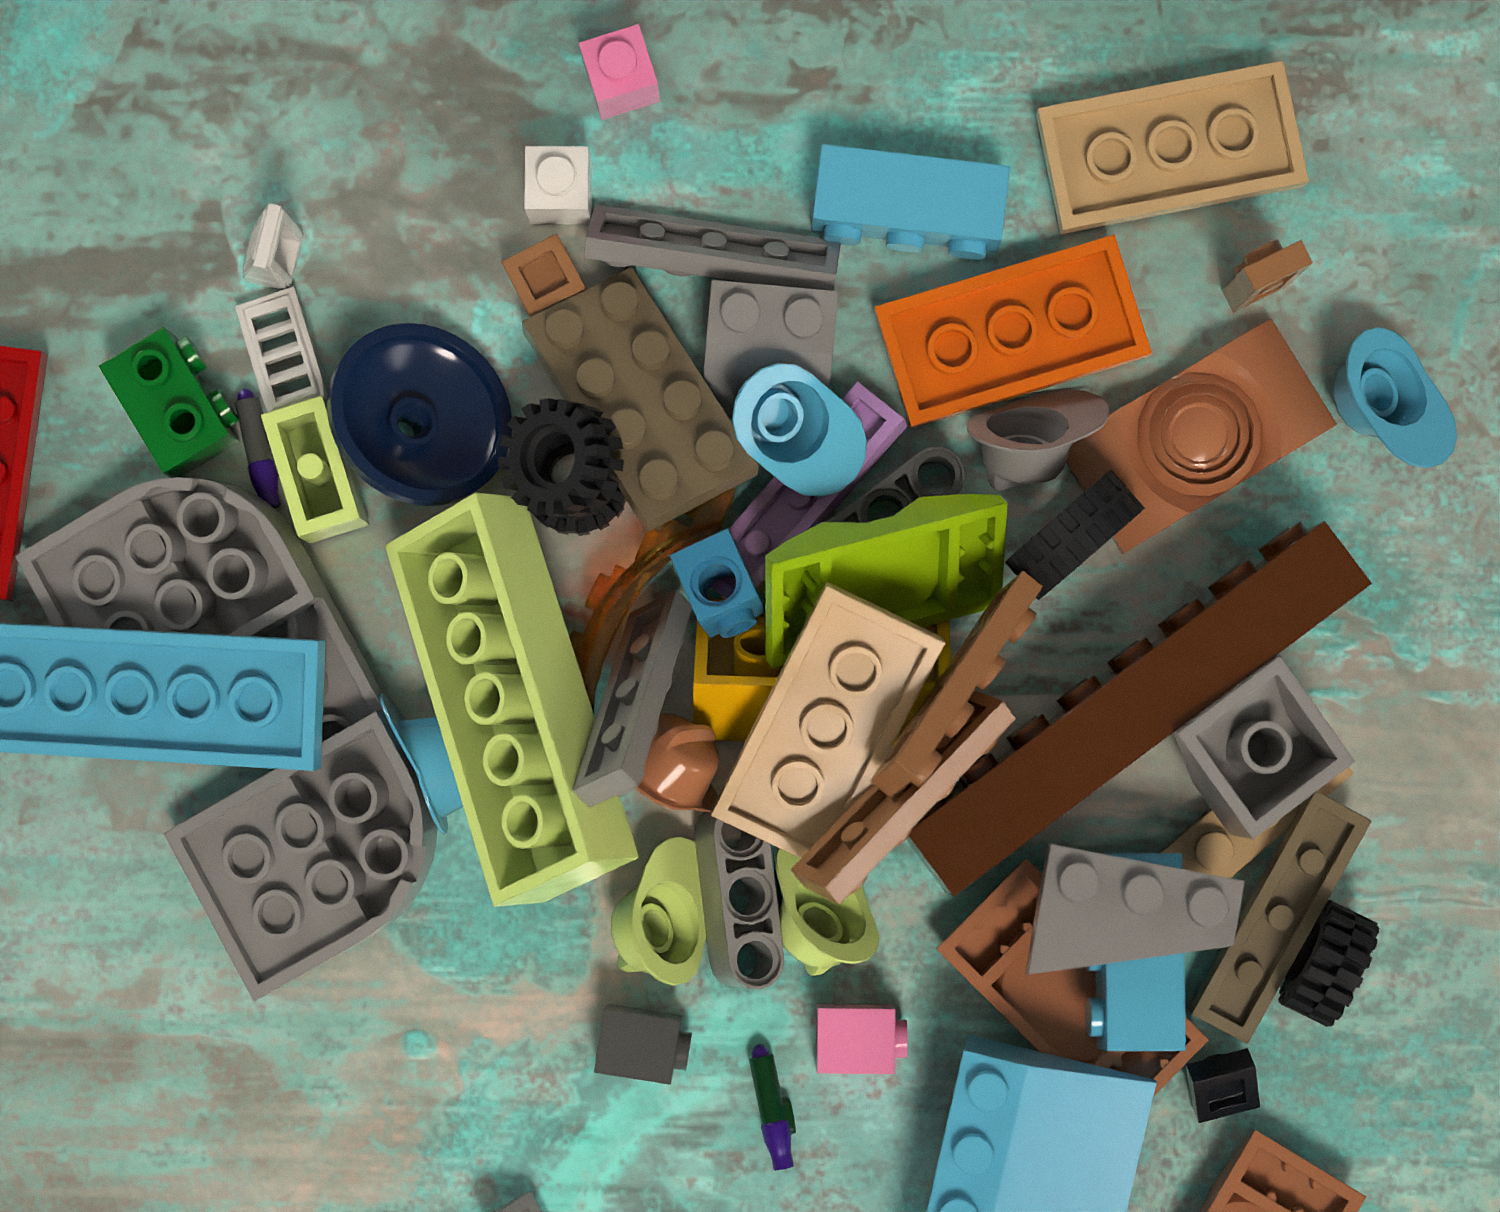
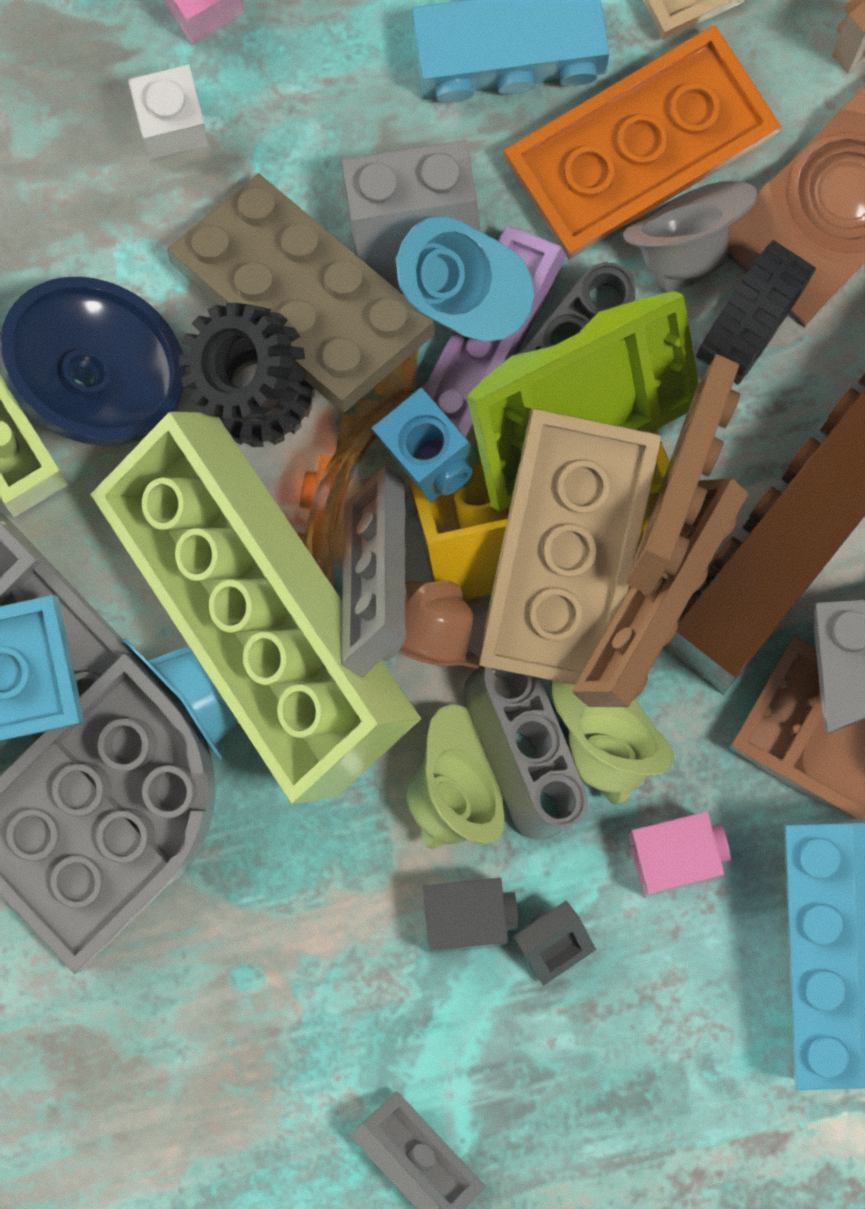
camera: 20 degrees left, 5 degrees down
medium nougat plate [501,233,586,317] -> none
light grey plate [584,204,841,291] -> none
piece [749,1044,796,1171] -> none
none -> dark grey plate [513,900,596,986]

